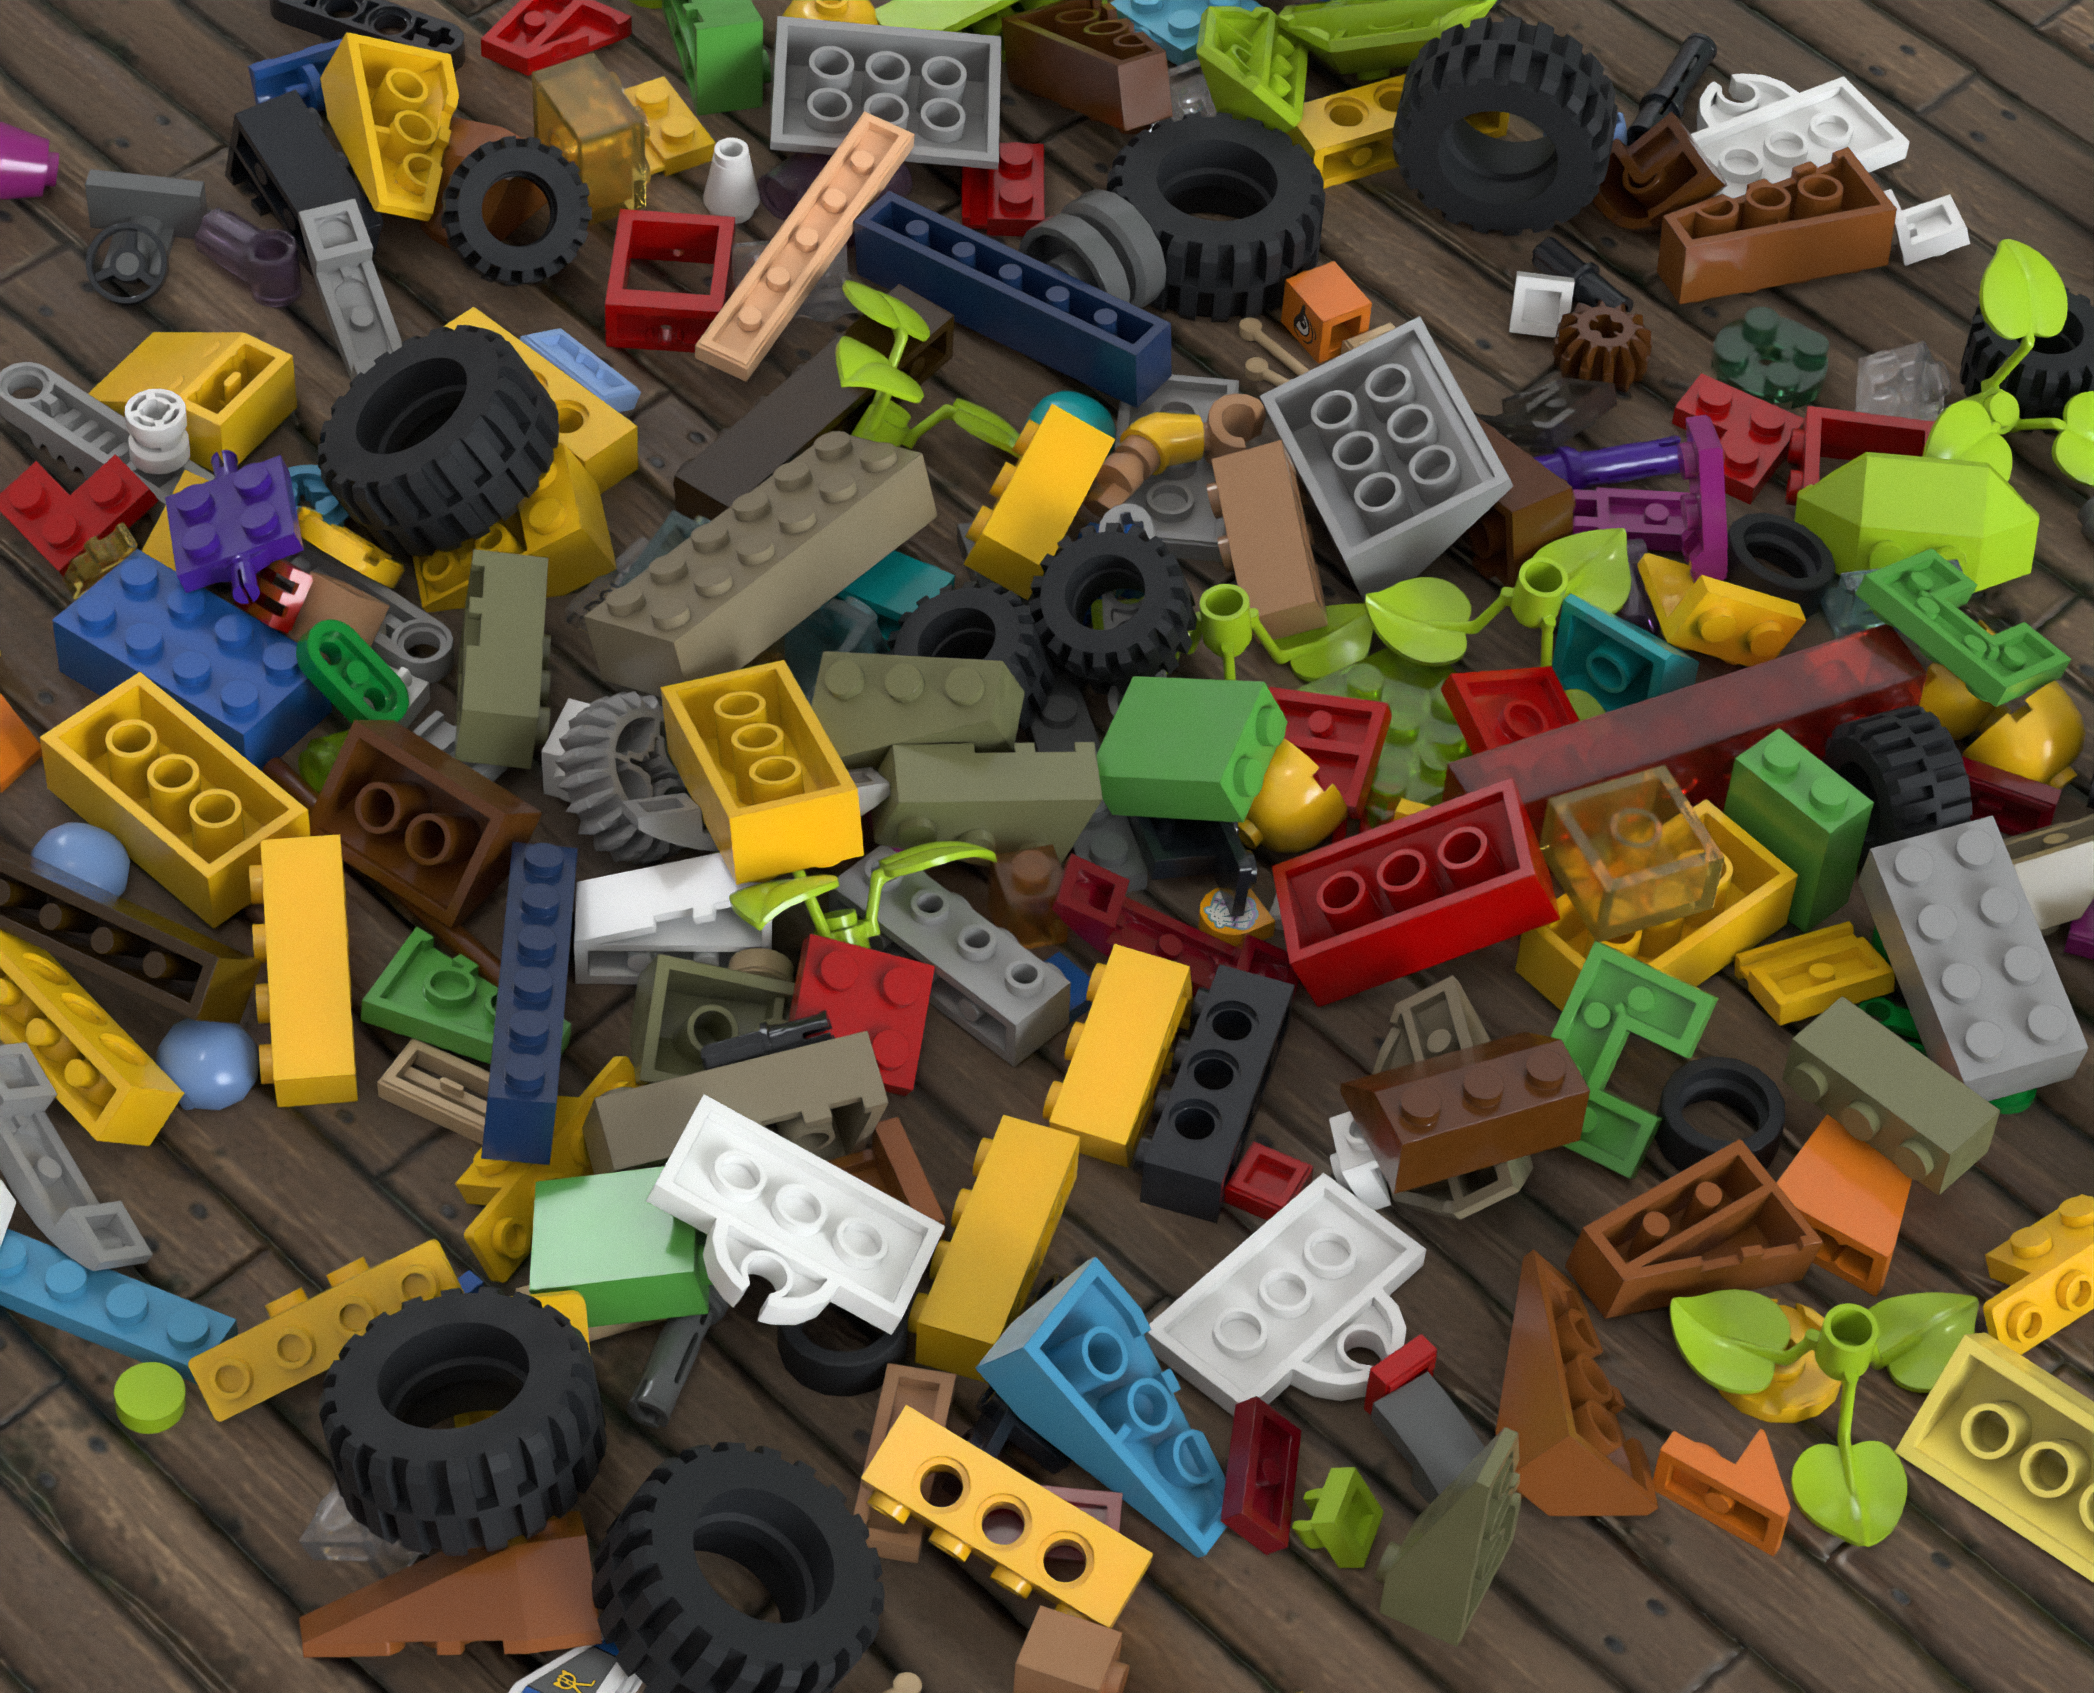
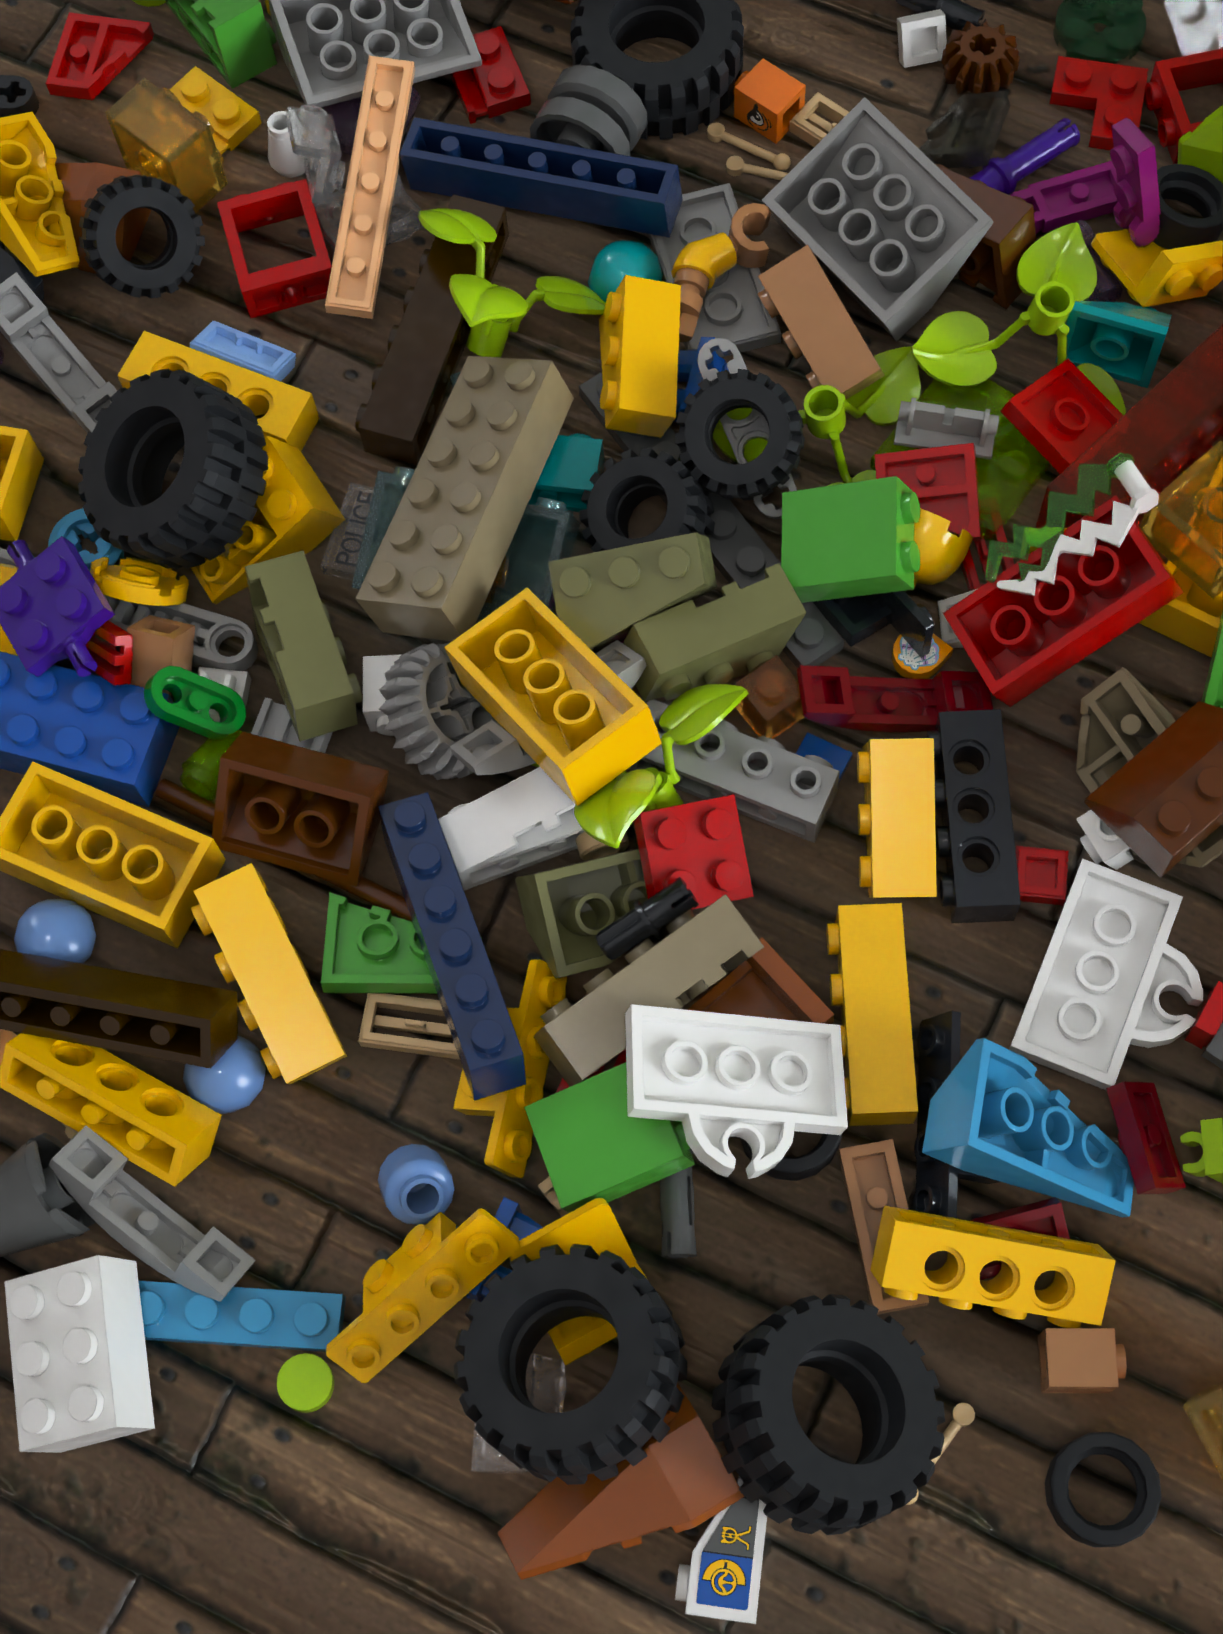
camera: 10 degrees left, 20 degrees up
none -> clear bracket [285,105,345,206]
none -> medium blue head [378,1144,454,1225]
none -> light grey hinge [894,397,999,459]
none -> piece [985,452,1159,596]

